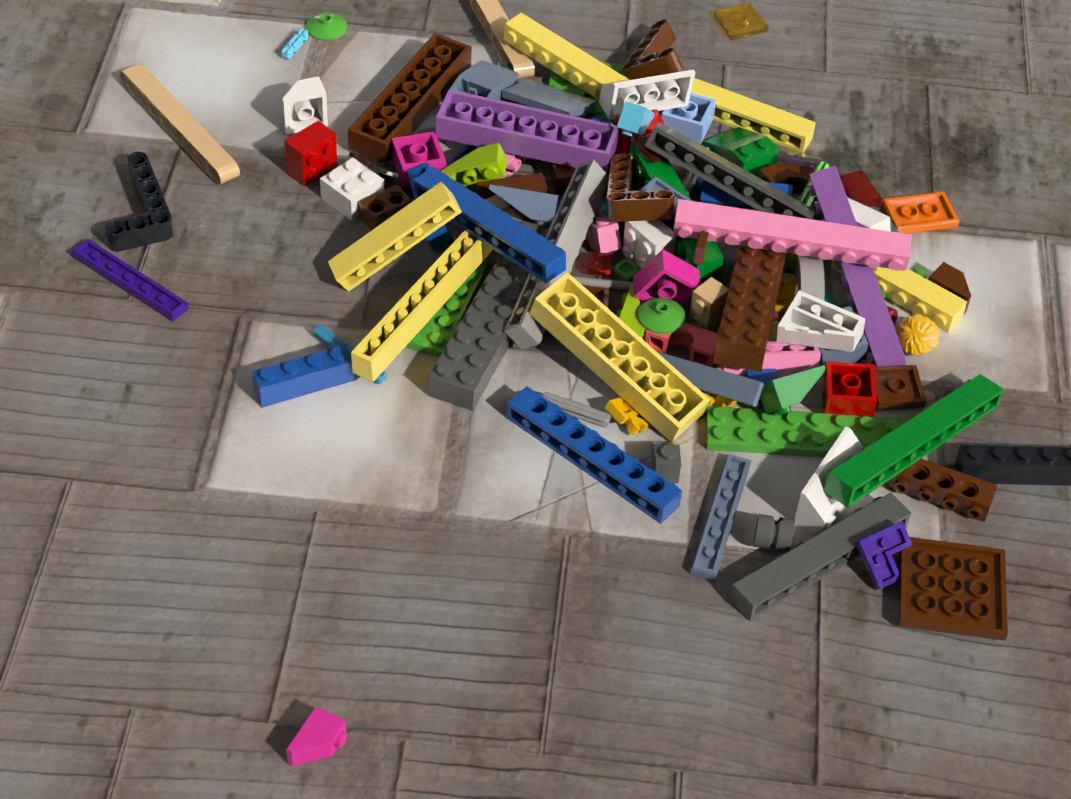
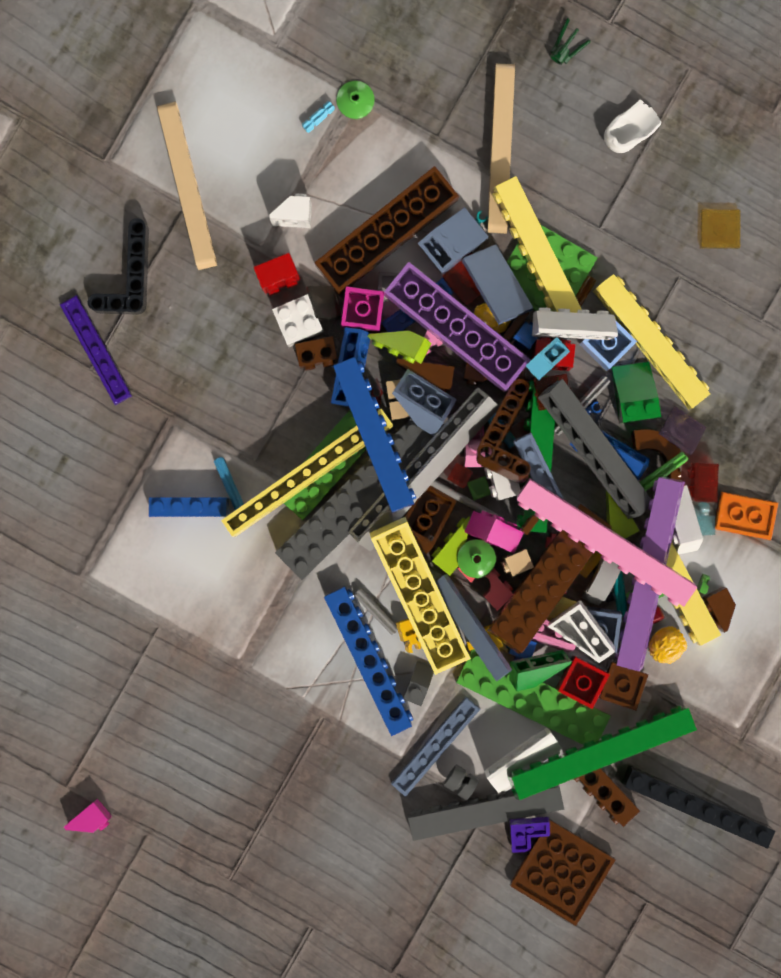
camera: 30 degrees right, 40 degrees up
light yellow brick [328,182,462,292] -> none
reddish brown beam [621,19,683,80] -> none

